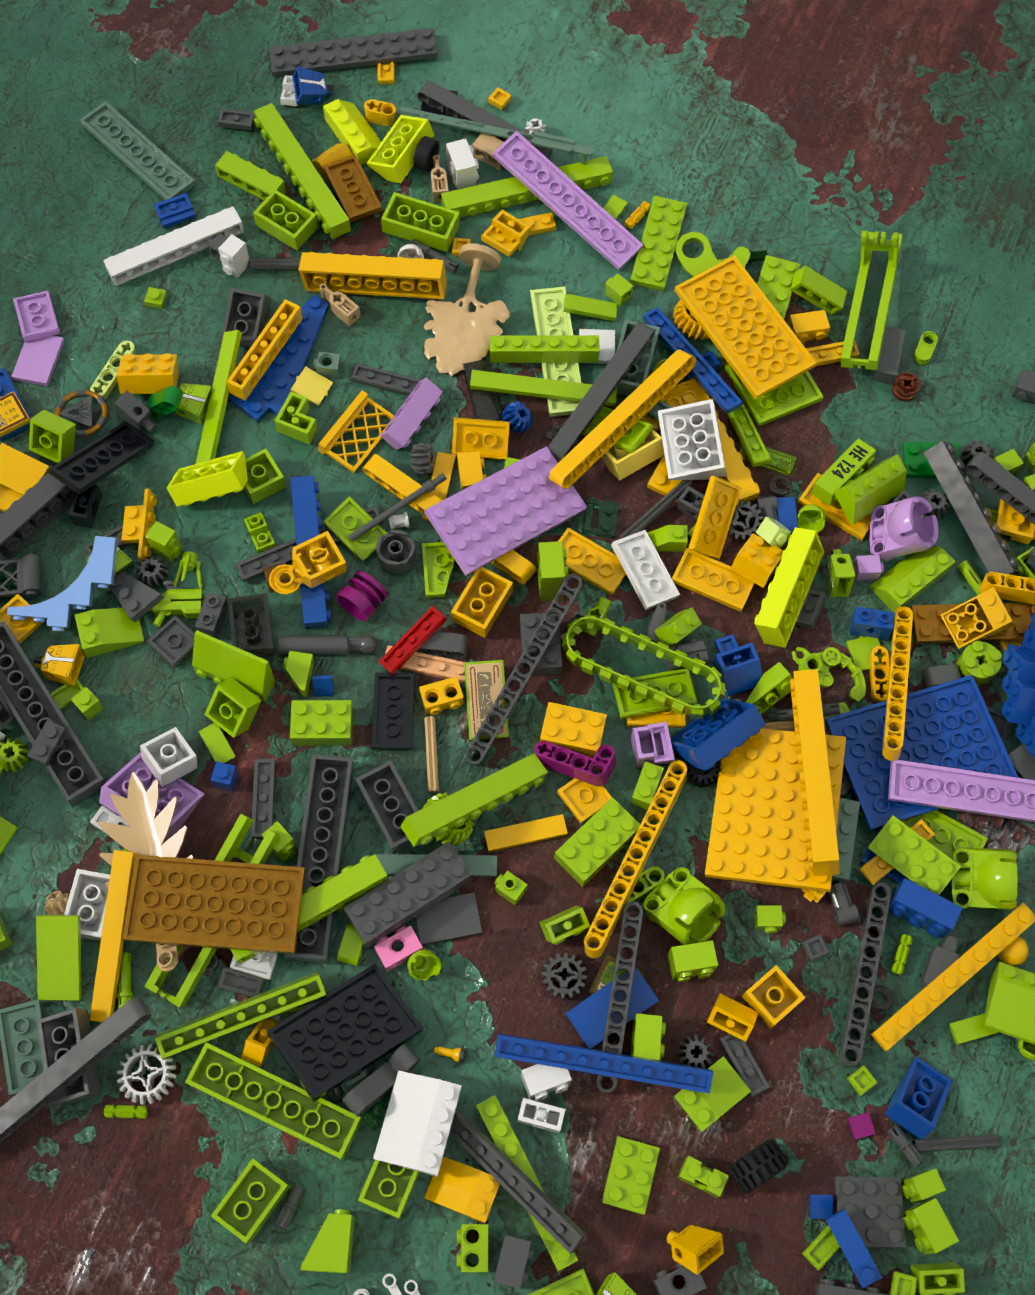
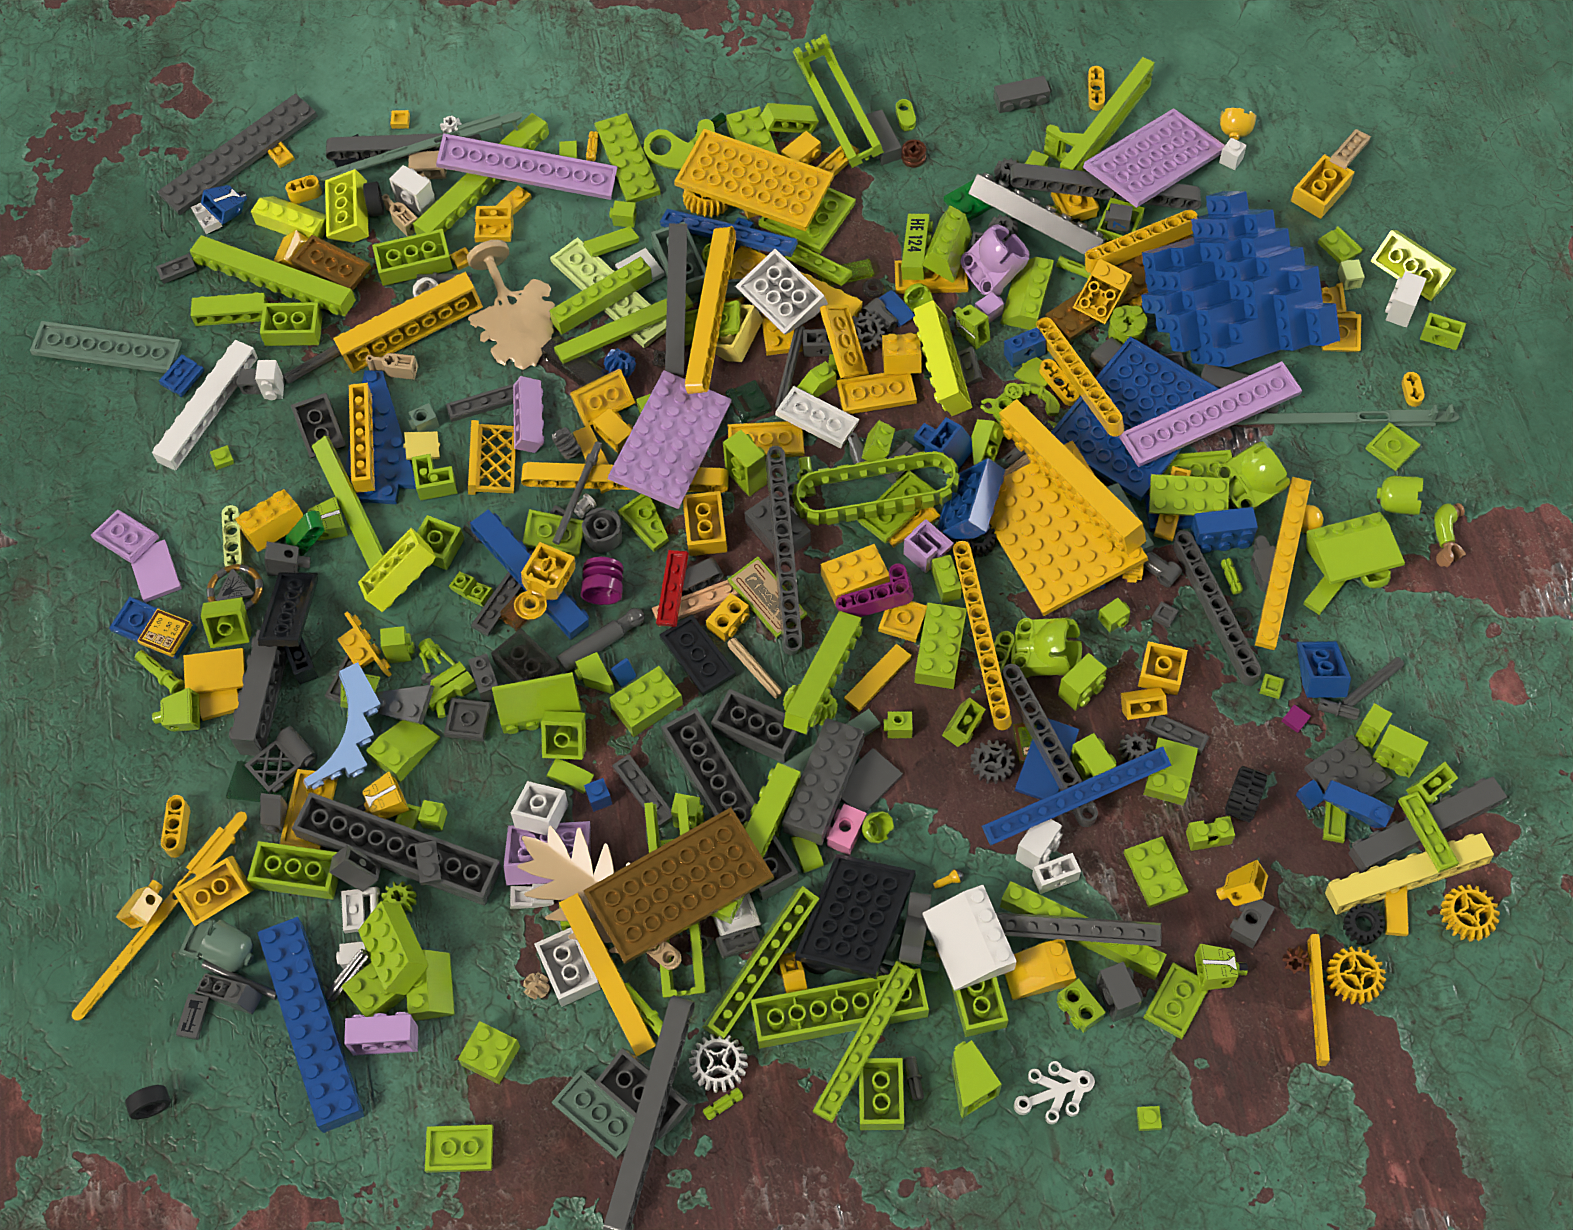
camera: 30 degrees left, 5 degrees down
lime tile [36,915,82,1001] -> none
dark grey gear [135,555,169,588] -> none
yellowish green brick [756,517,791,548] -> none
none -> lime tile [813,961,916,1123]

